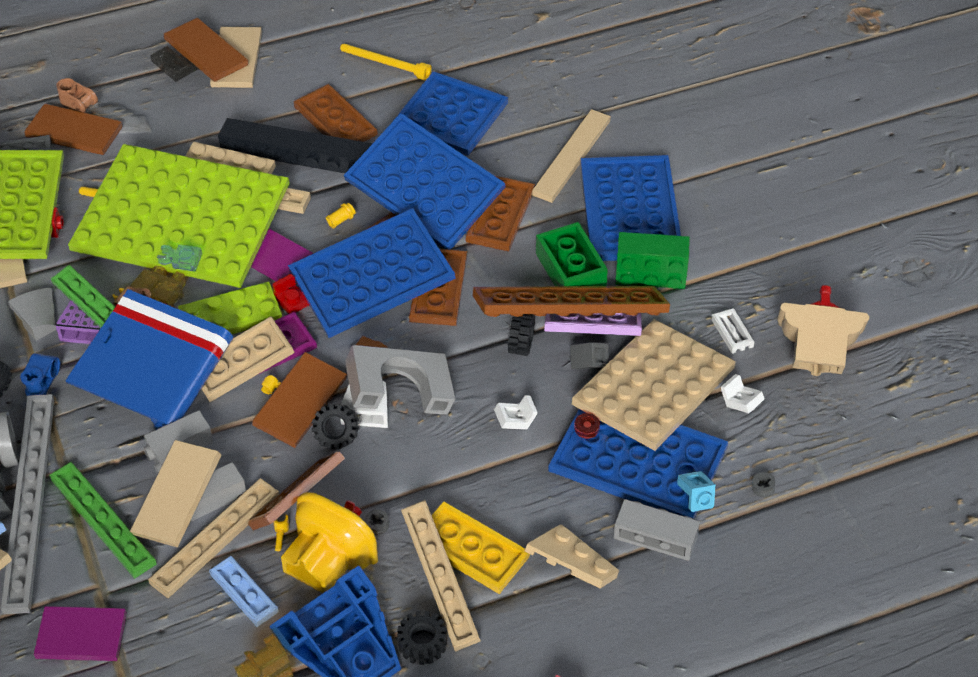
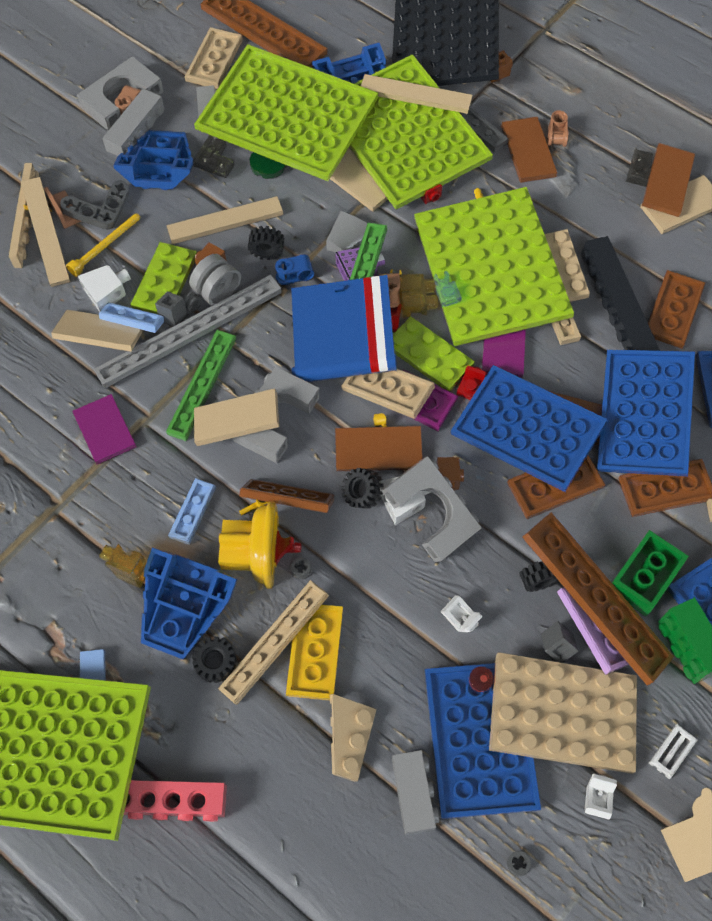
camera: 60 degrees right, 15 degrees up
tan tile [148,478,279,598] -> none
yellow pin [326,203,356,229] -> none
medium azure bracket [677,471,716,512] -> none

